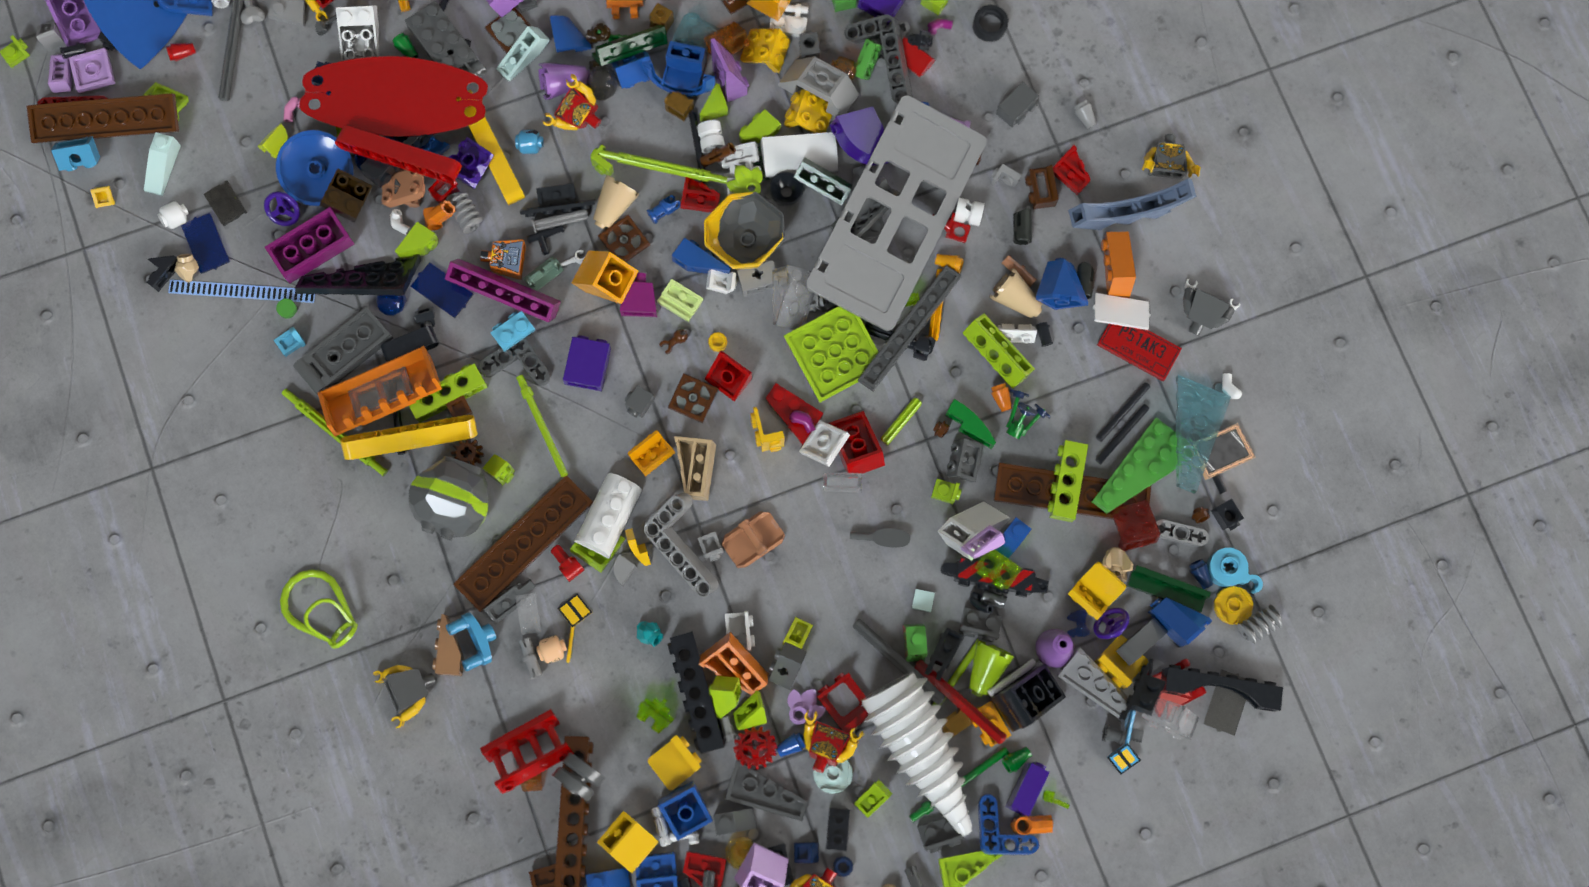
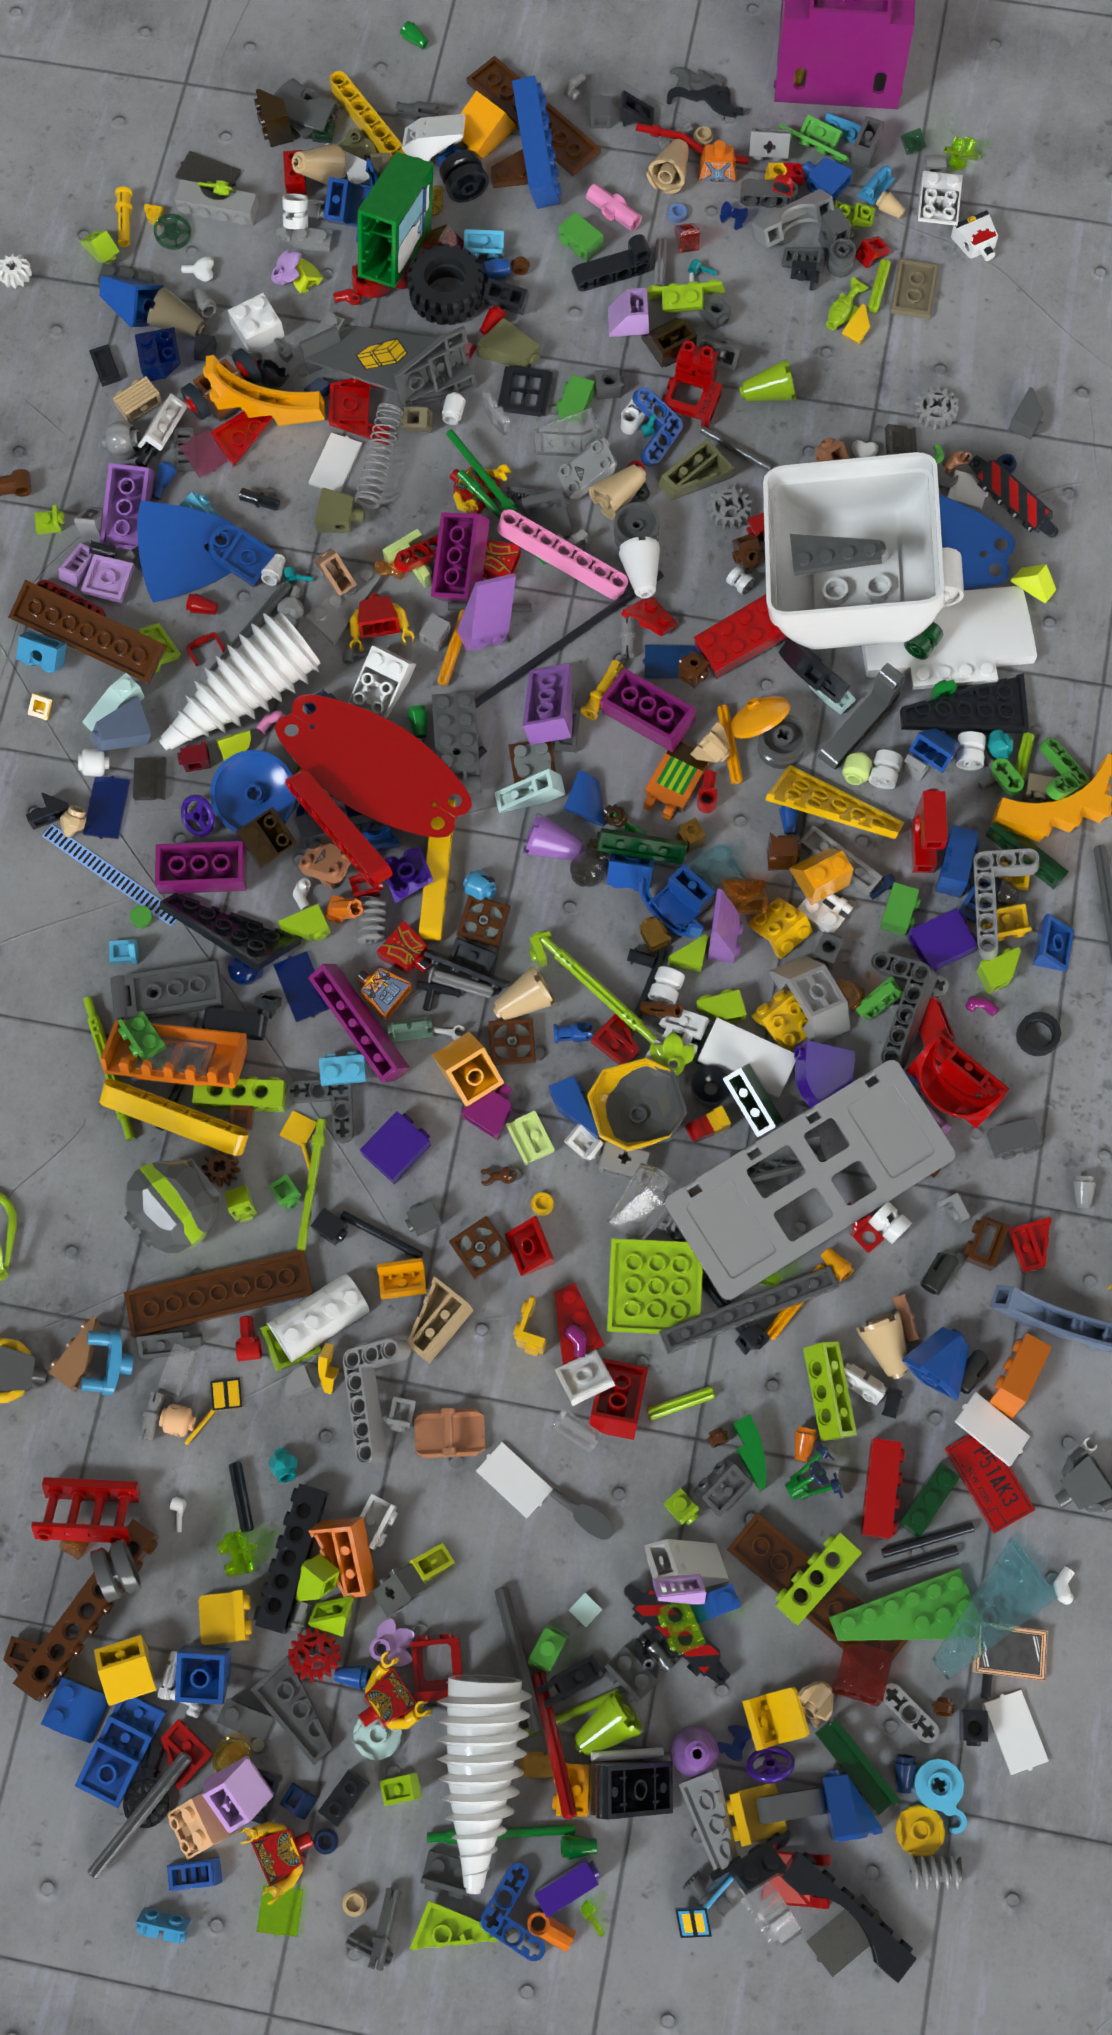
camera: 40 degrees right, 5 degrees down
torso [542,74,601,131] -> none
black hinge [908,30,933,51] -> none
none -> sand blue slope [91,697,151,751]
none -> bright green bracket [117,1011,166,1061]
none -> white cone [159,612,321,751]
none -> white hand [170,1497,186,1532]
none -> dark red brick [177,740,211,772]
none -> red piece [186,632,225,667]
none -> black axle [229,1462,254,1533]
none -> bright green bracket [268,1174,302,1210]
none -> yellow piece [279,1111,317,1184]
none -> black brick [310,1208,348,1246]
none -> black bar [340,1211,424,1259]
none -> torso [377,920,432,974]
none -> reddish brown piece [456,895,511,948]
none -> white piece [476,1442,553,1519]
none -> black pin [627,947,656,968]
none -> leg [685,1106,731,1143]
none -> red brick [860,1438,905,1540]
none -> dark green brick [897,1462,960,1537]
none -> red piece [906,1031,1010,1129]
none -> white piece [983,1690,1049,1775]

